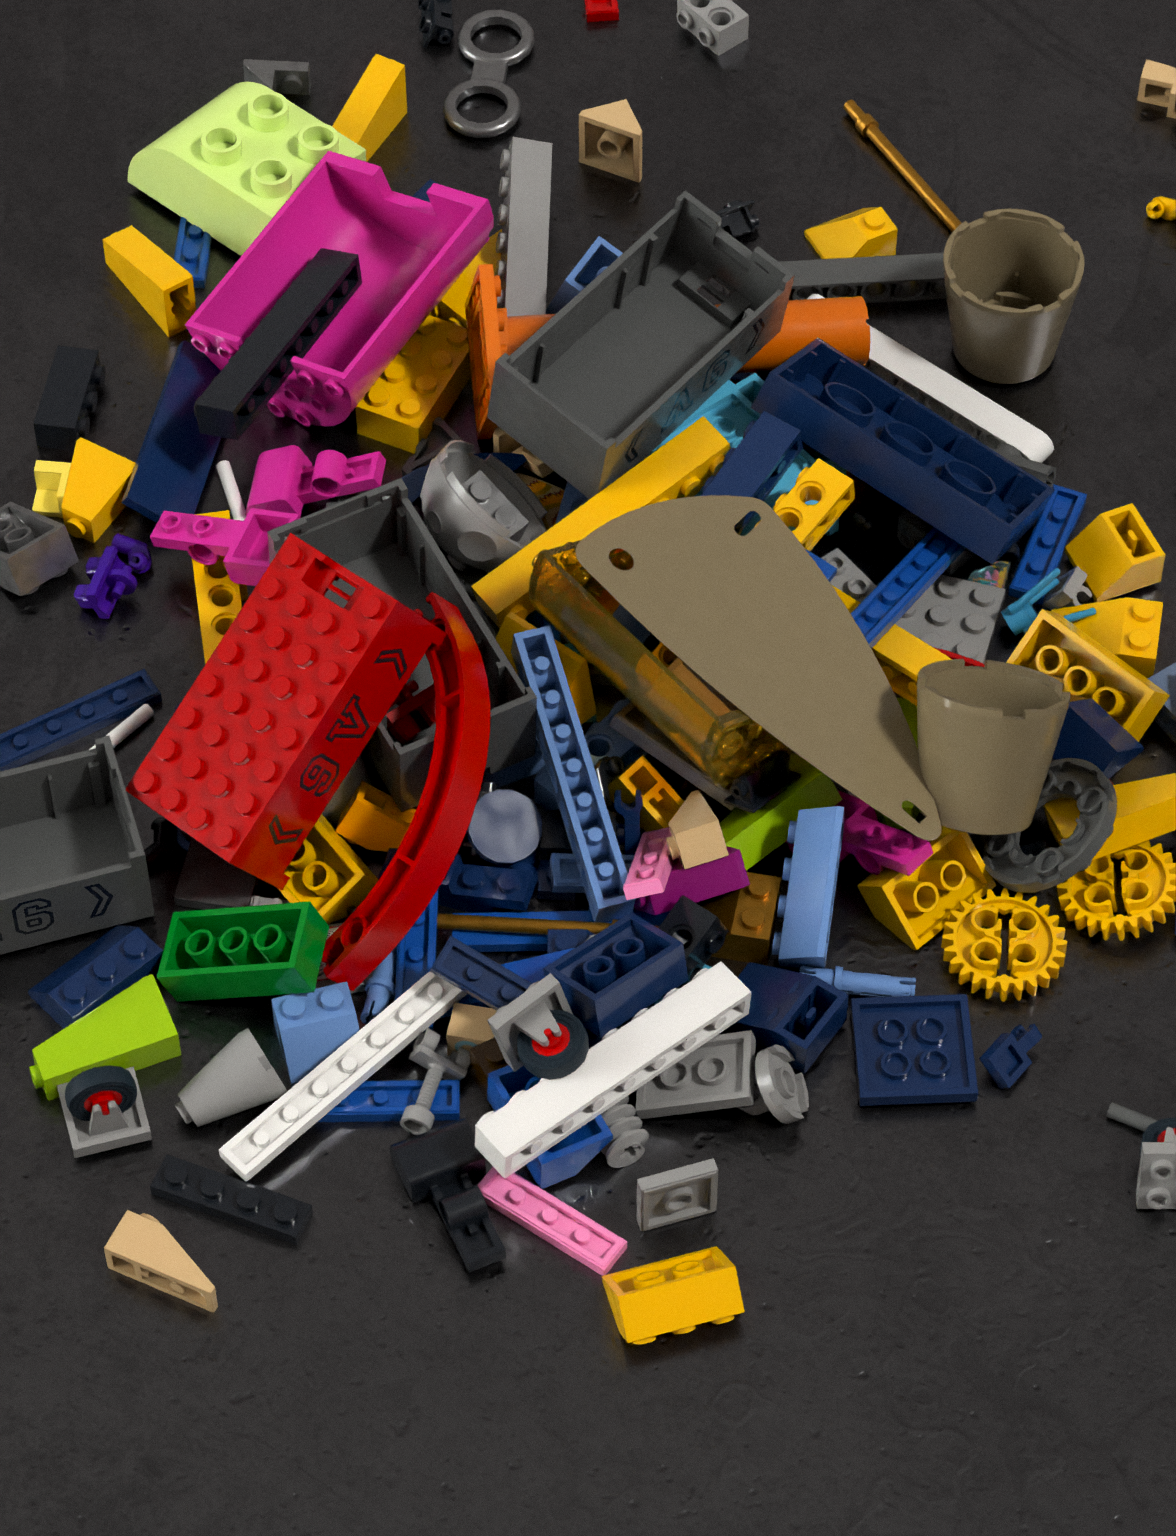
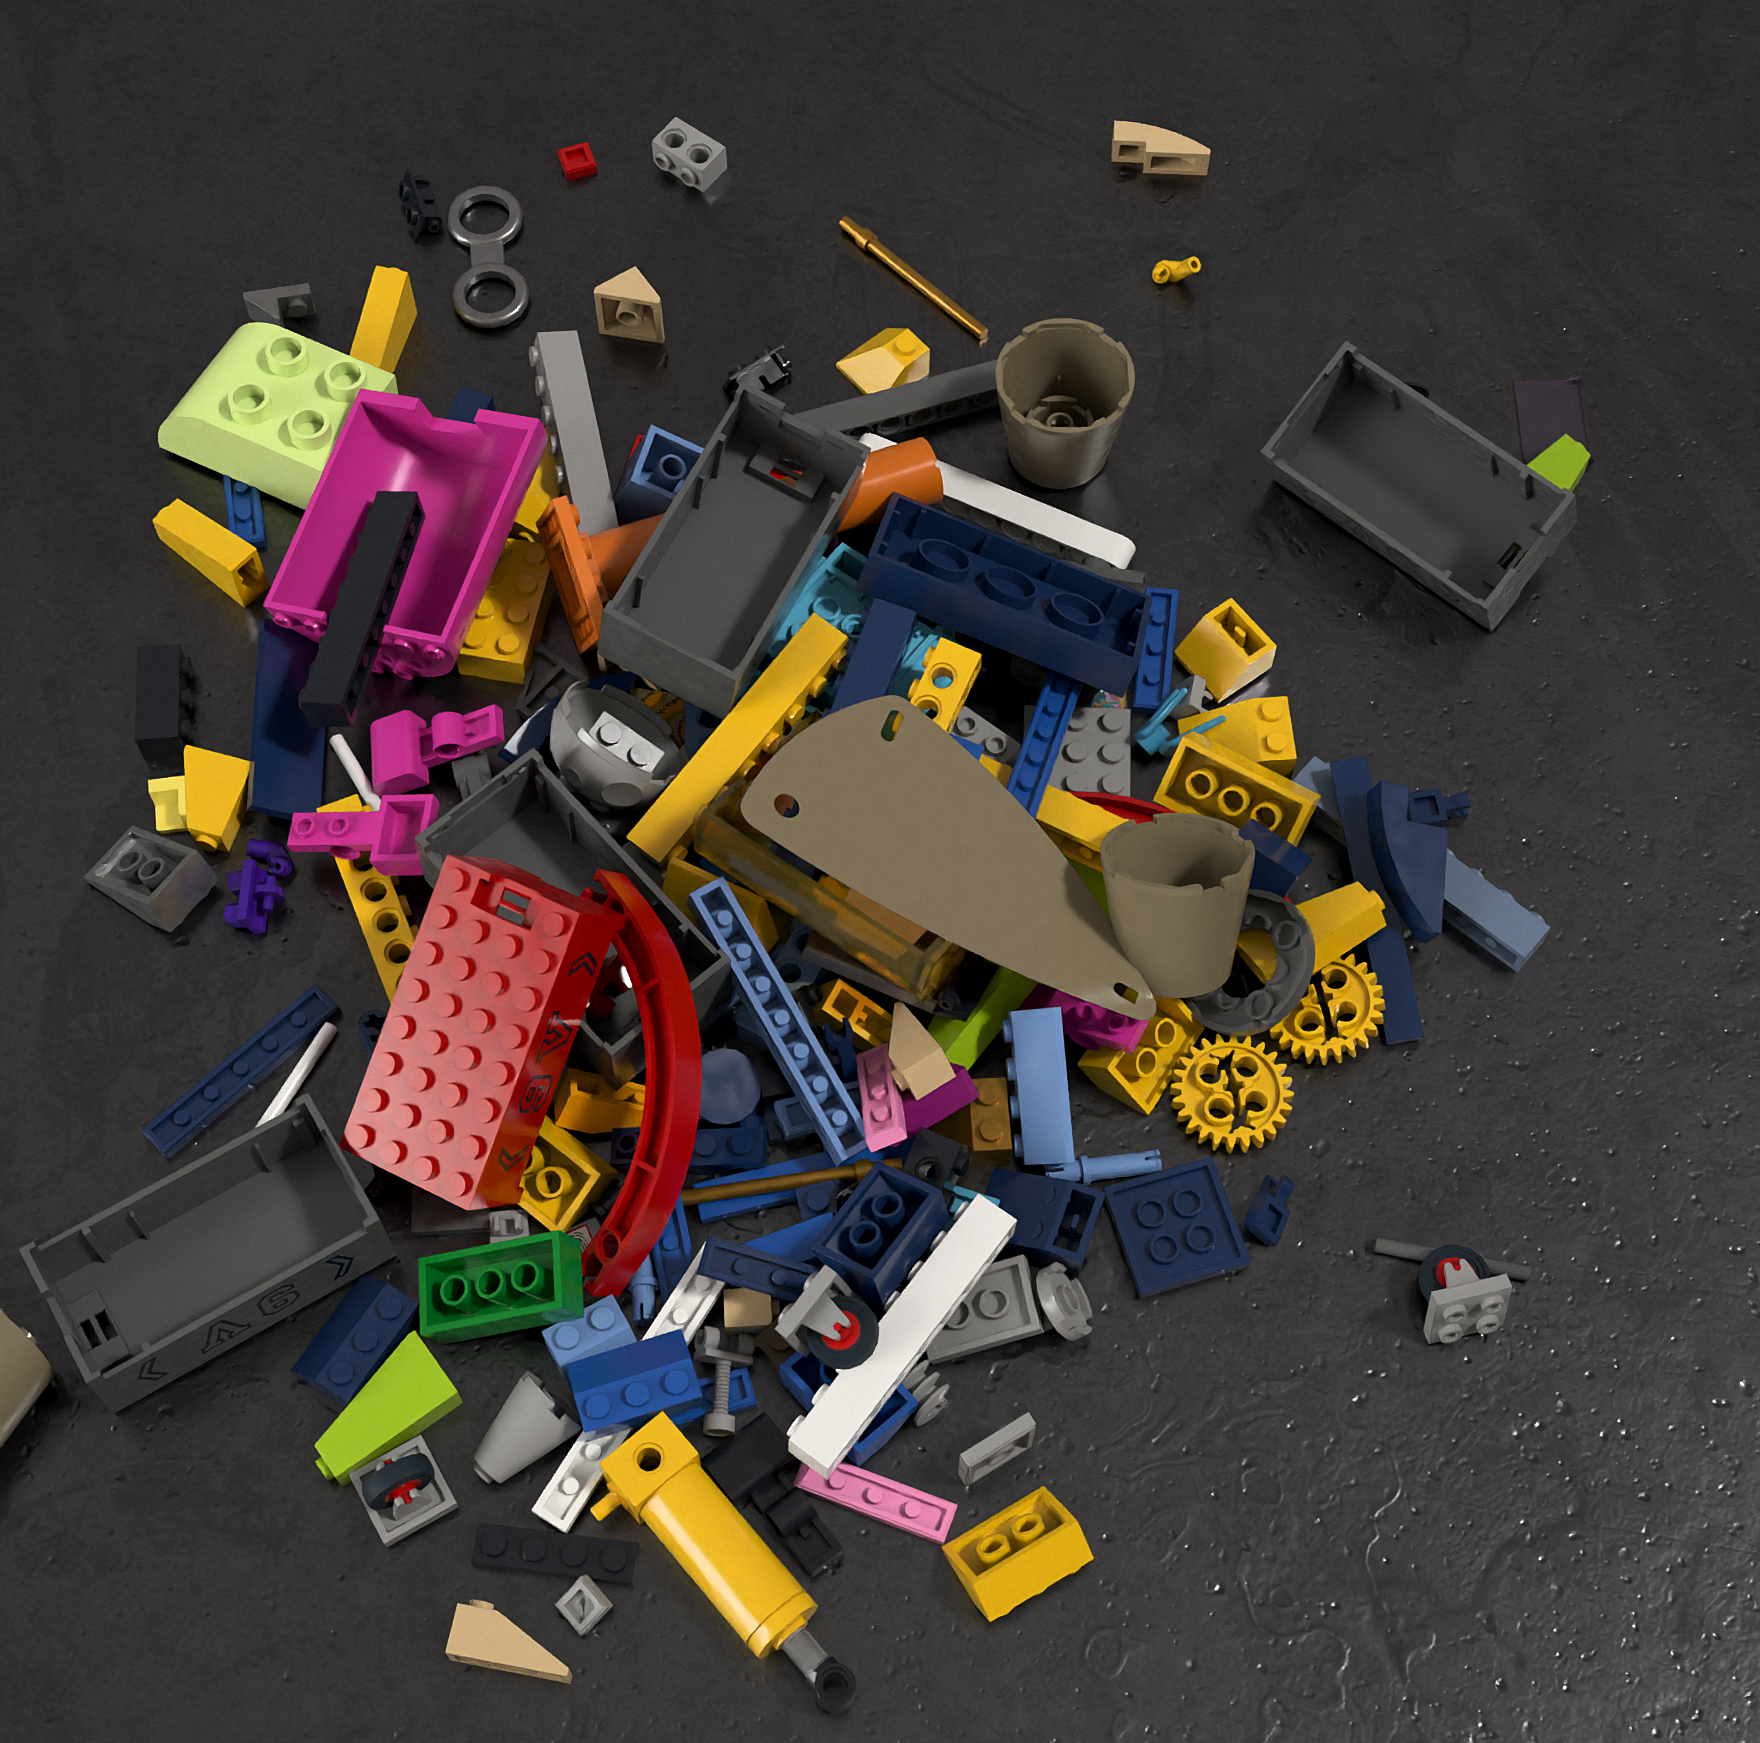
camera: 15 degrees left, 10 degrees up
none -> light grey tile [555,1575,613,1636]
none -> blue slope [566,1329,704,1442]
none -> yellow piece [591,1411,856,1713]

